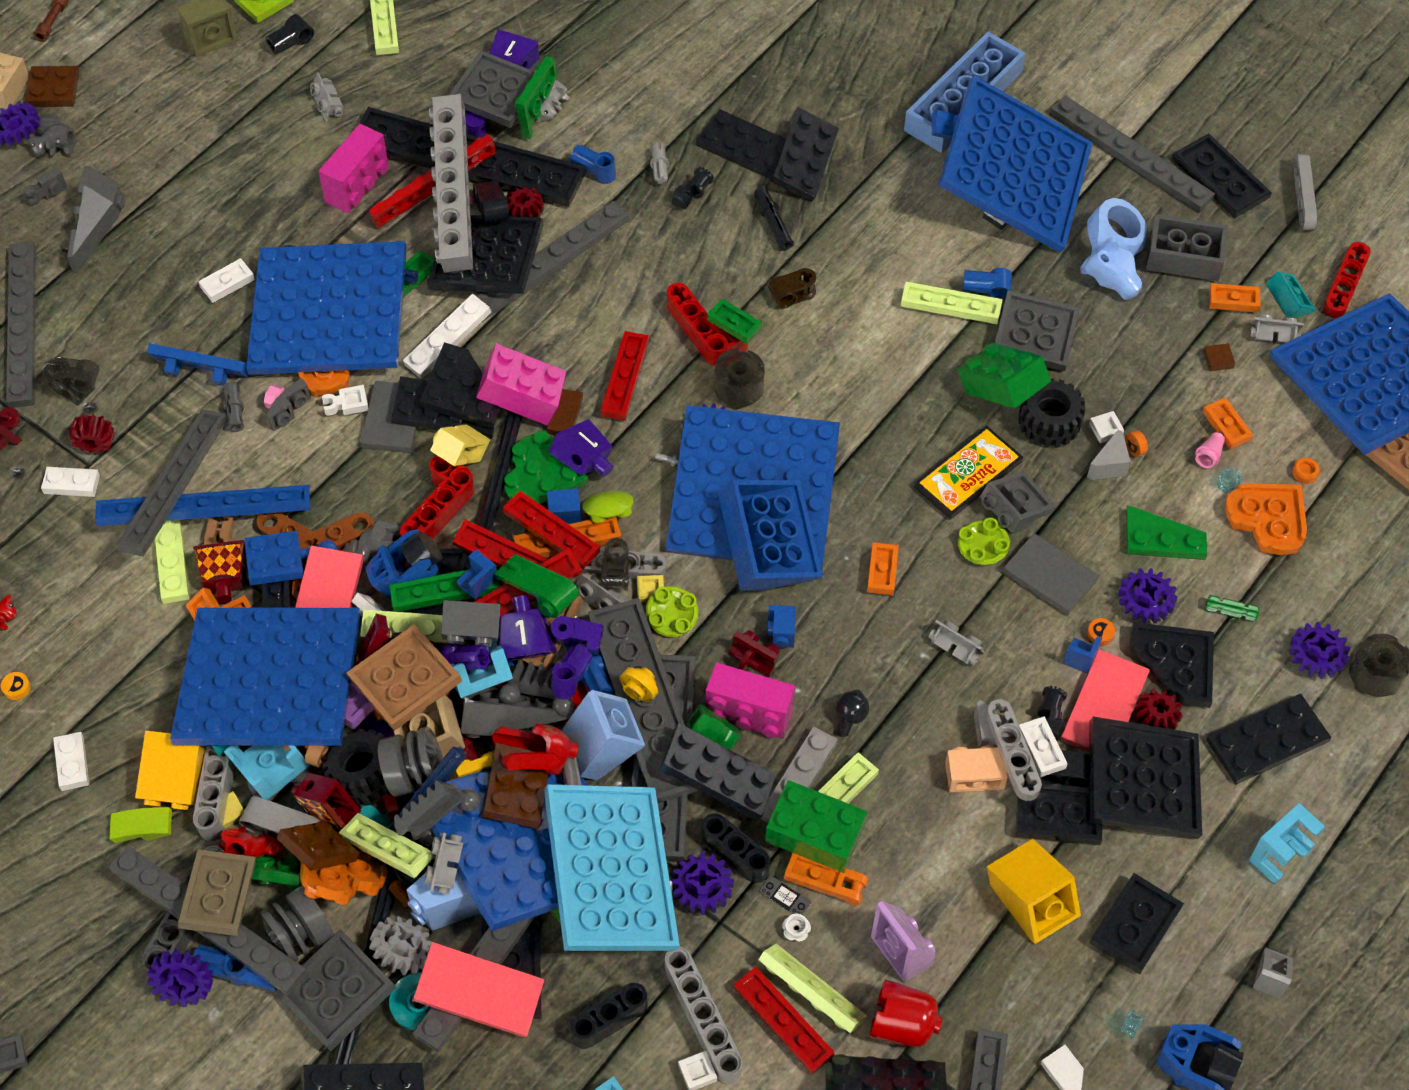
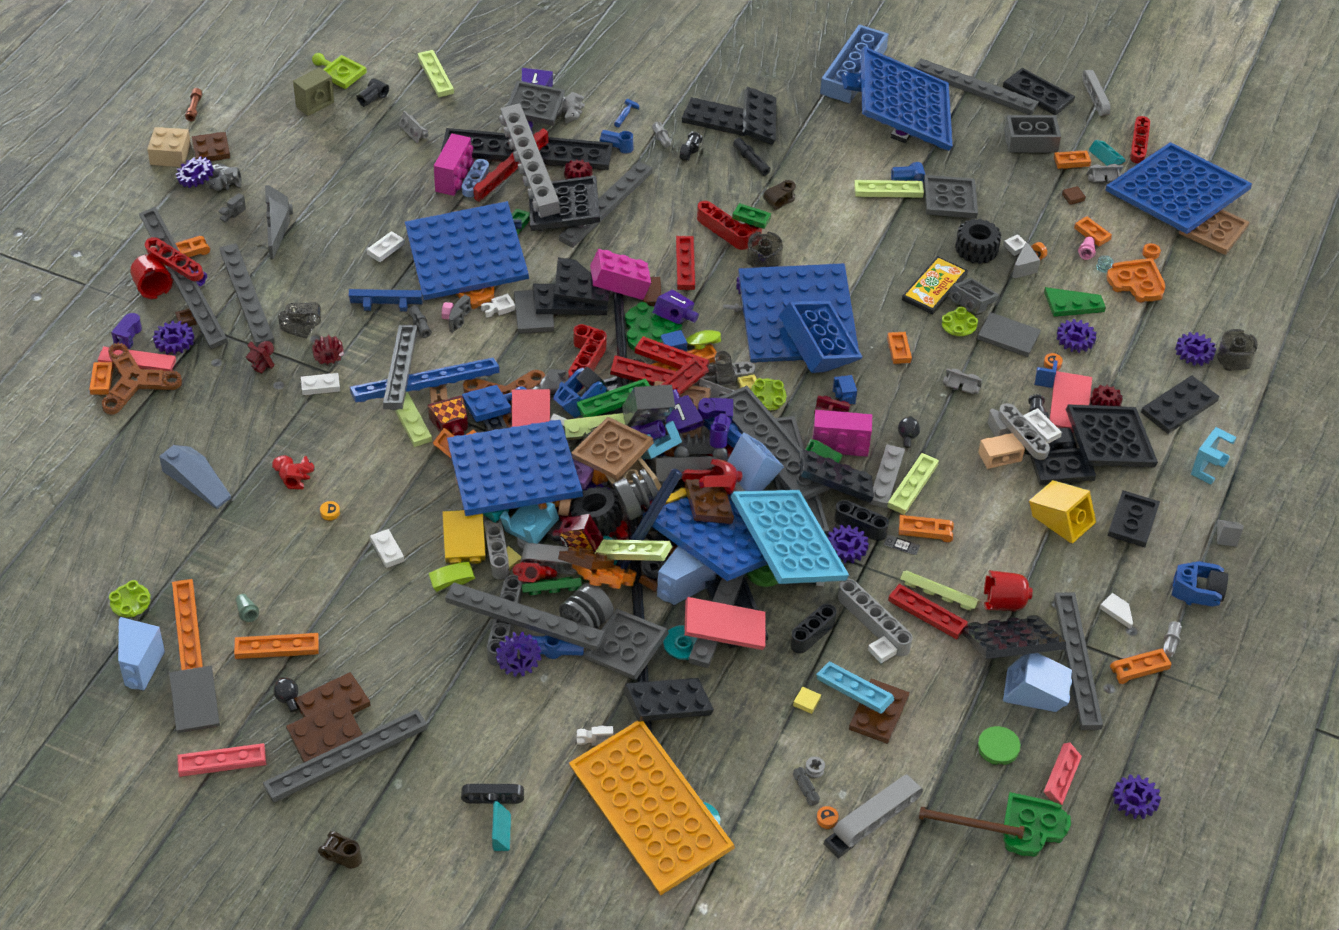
camera: 15 degrees left, 10 degrees down
dark tan plate [178,849,256,936] -> none
dark red plate [356,613,390,665] -> none
light grey gear [369,916,432,975] -> none
dark grey gear [394,780,480,846] -> none
white plate [403,294,491,379] -> none
light grey hinge [424,832,464,894] -> none
light yellow piece [430,424,490,466] -> none
blue panel [457,549,497,599] -> none
black beam [473,180,509,222] -> none
green door [494,554,579,618] -> none
green wing [515,56,557,139] -> none
yellow plate [620,667,658,702] -> none
green brick [765,780,867,873] -> none
white plate [782,914,811,942] -> none
lavender slope [871,901,936,983] -> none
green brick [957,343,1051,408] -> none
light blue animal [1080,198,1147,301] -> none
clear light blue bush [1119,1009,1145,1039] -> none
black plate [1130,622,1214,708] -> none
green axle [1206,595,1259,621] -> none
none -> light blue beam [462,159,489,197]
none -> blue piece [614,99,640,127]

